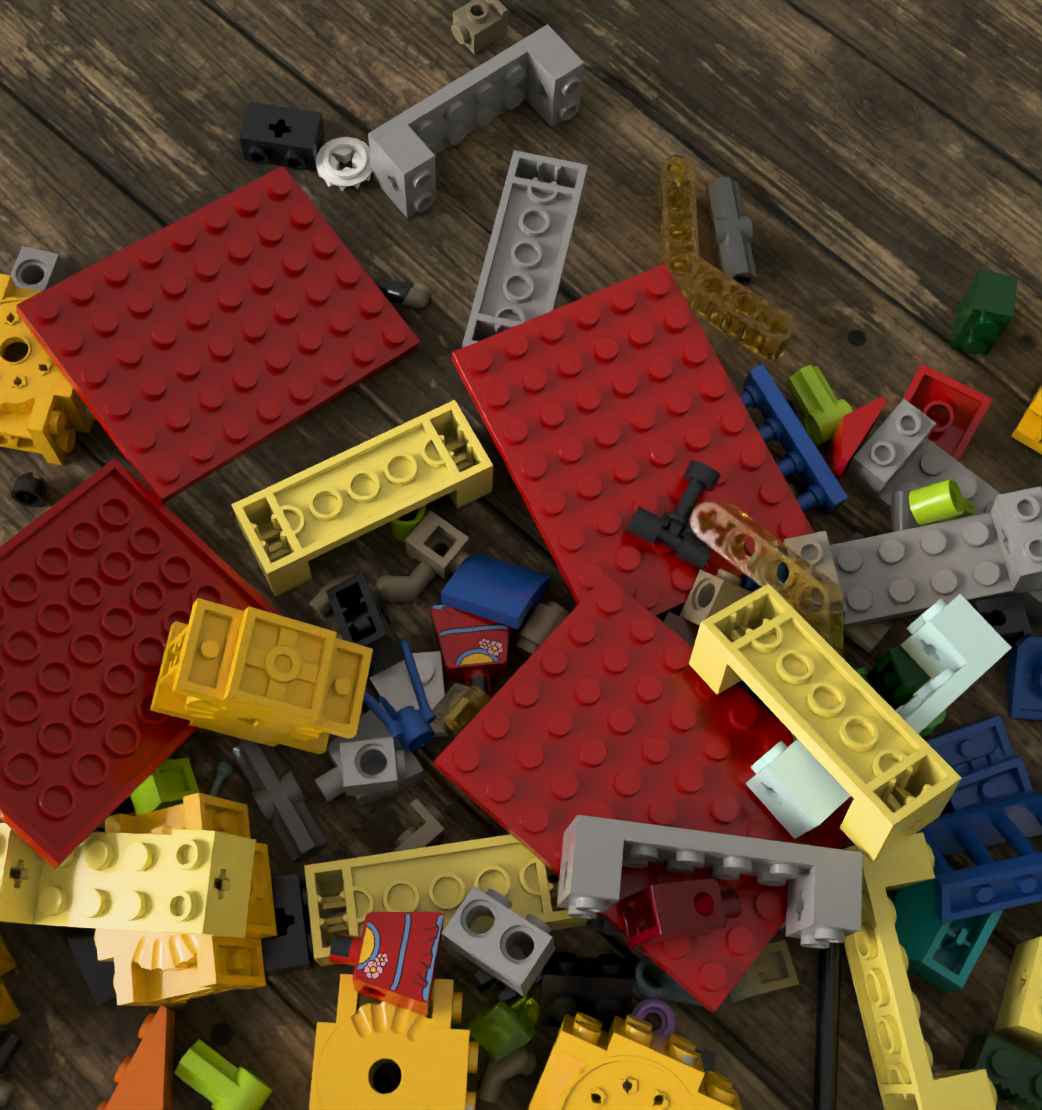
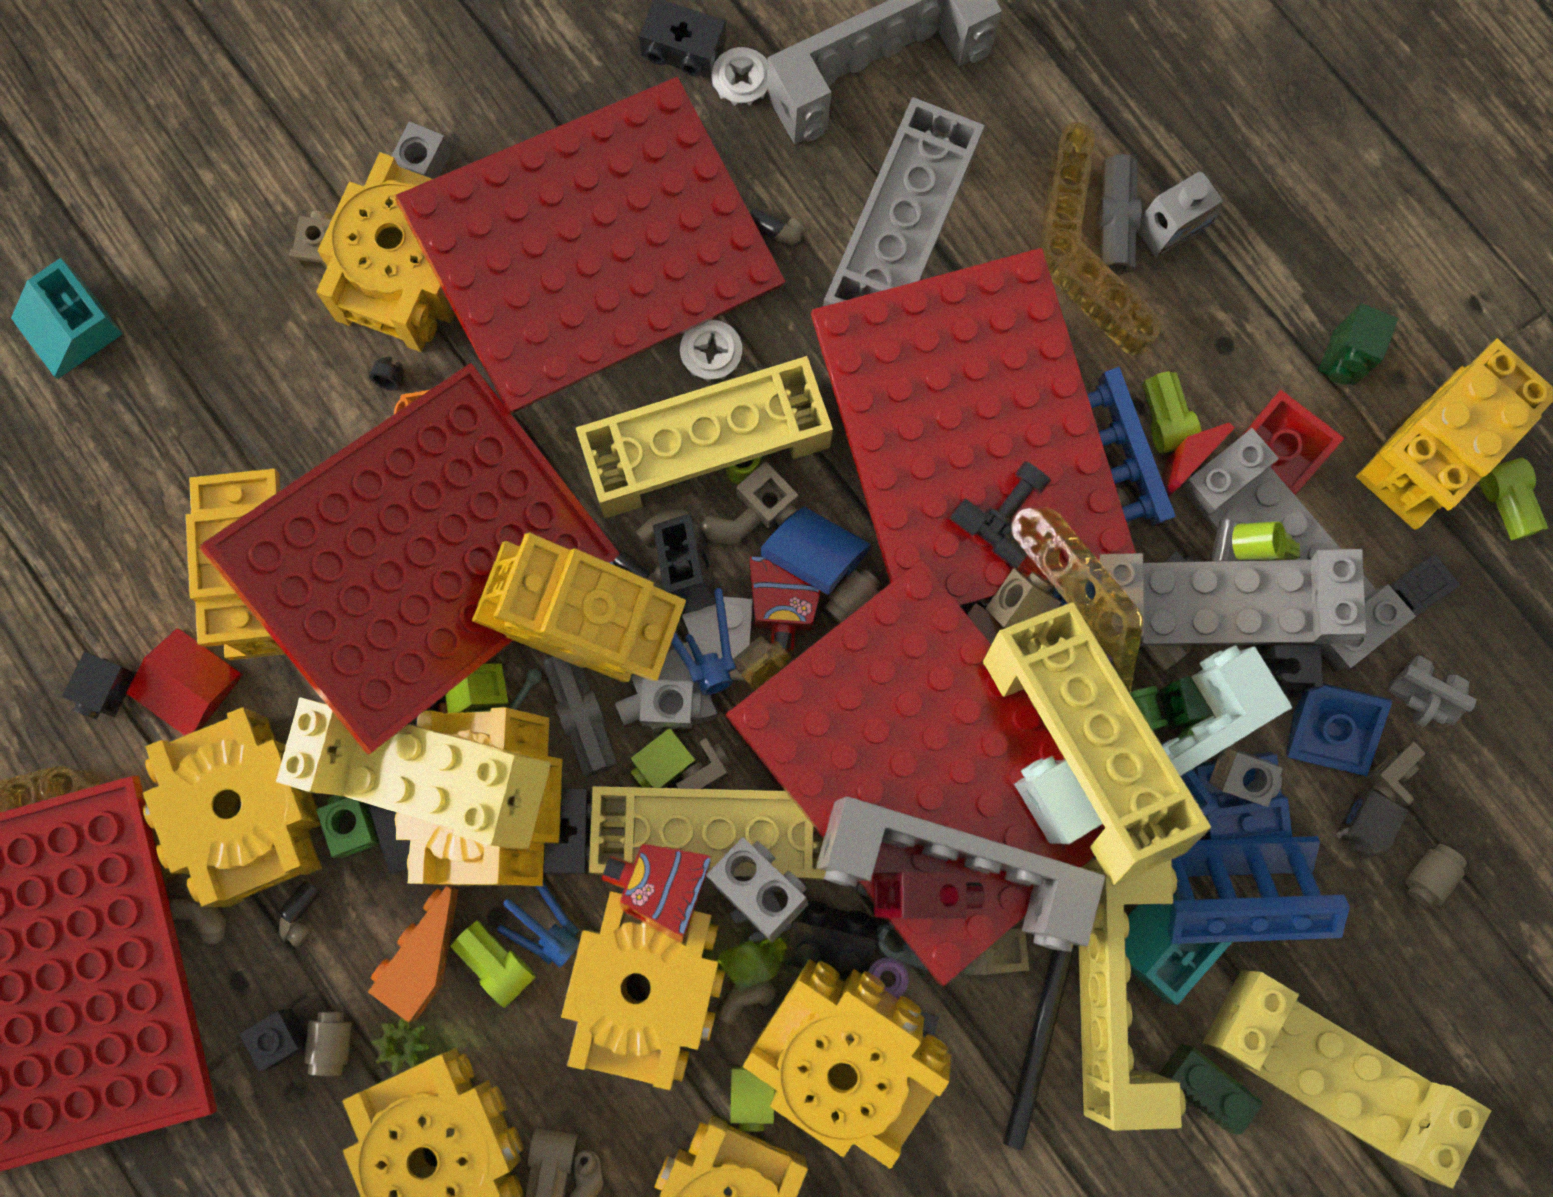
camera: 10 degrees right, 10 degrees up
none -> bright green brick [316,795,380,858]
none -> blue plant [497,881,580,968]
none -> lime brick [630,728,696,788]
none -> white gear [680,320,742,382]
none -> light grey torso [1138,171,1223,258]
none -> light grey brick [1209,746,1283,807]

